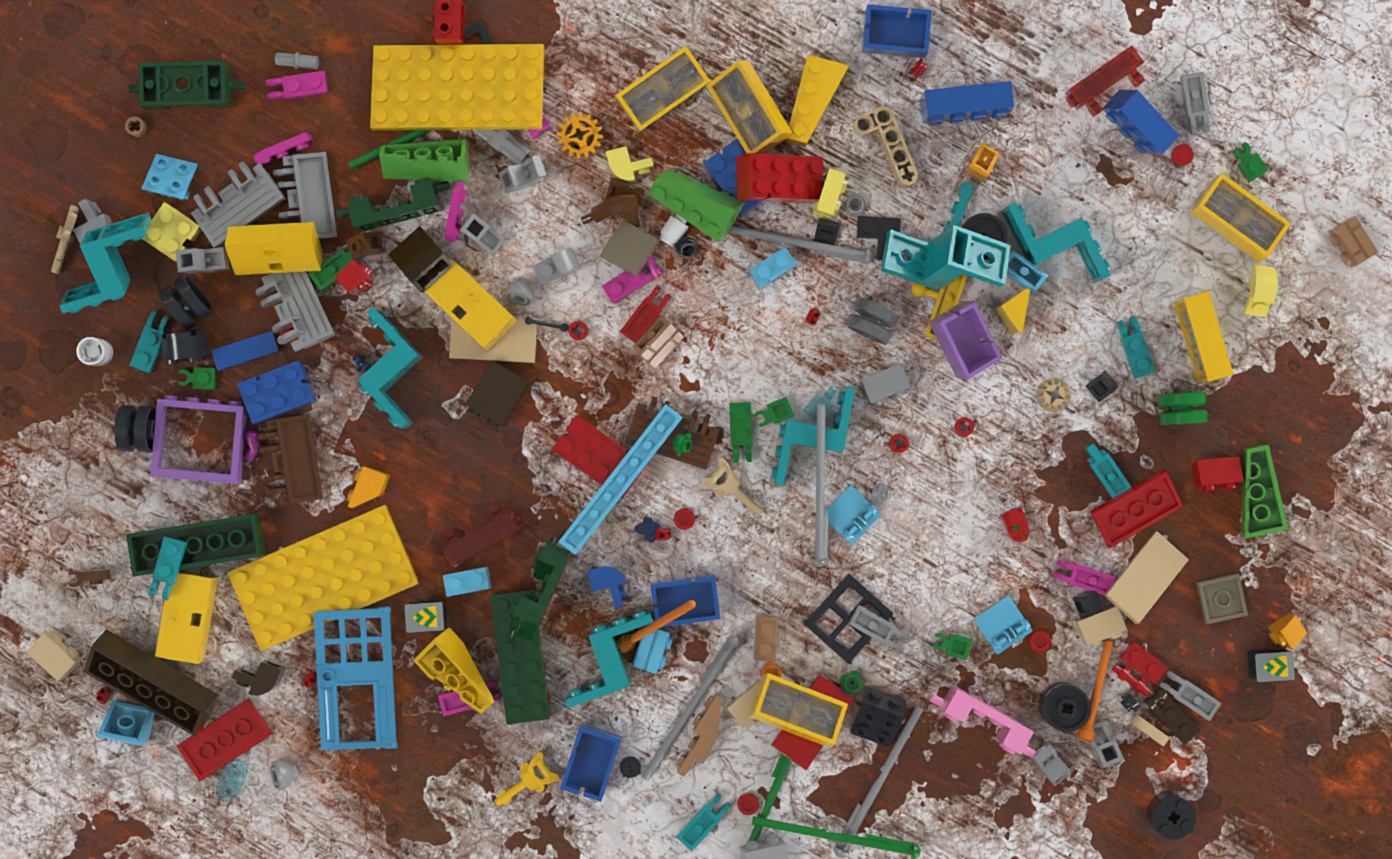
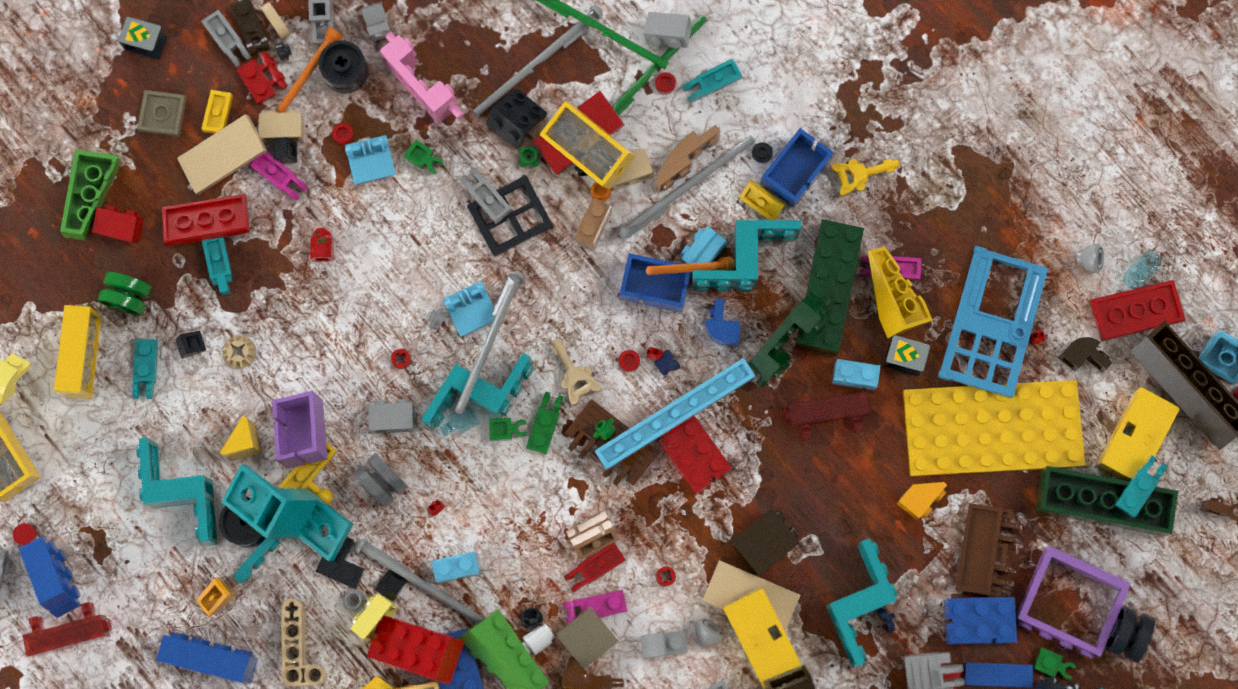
camera: 160 degrees left, 10 degrees down
magenta arm [244,429,263,463] -> none
black hinge [525,316,569,332] -> none
red bush [954,417,974,437] -> none
medium azure brick [1006,250,1048,295] -> none
light orange slope [1268,613,1307,649] -> none
none -> yellow plate [202,90,233,134]
none -> yellow plate [739,180,786,220]

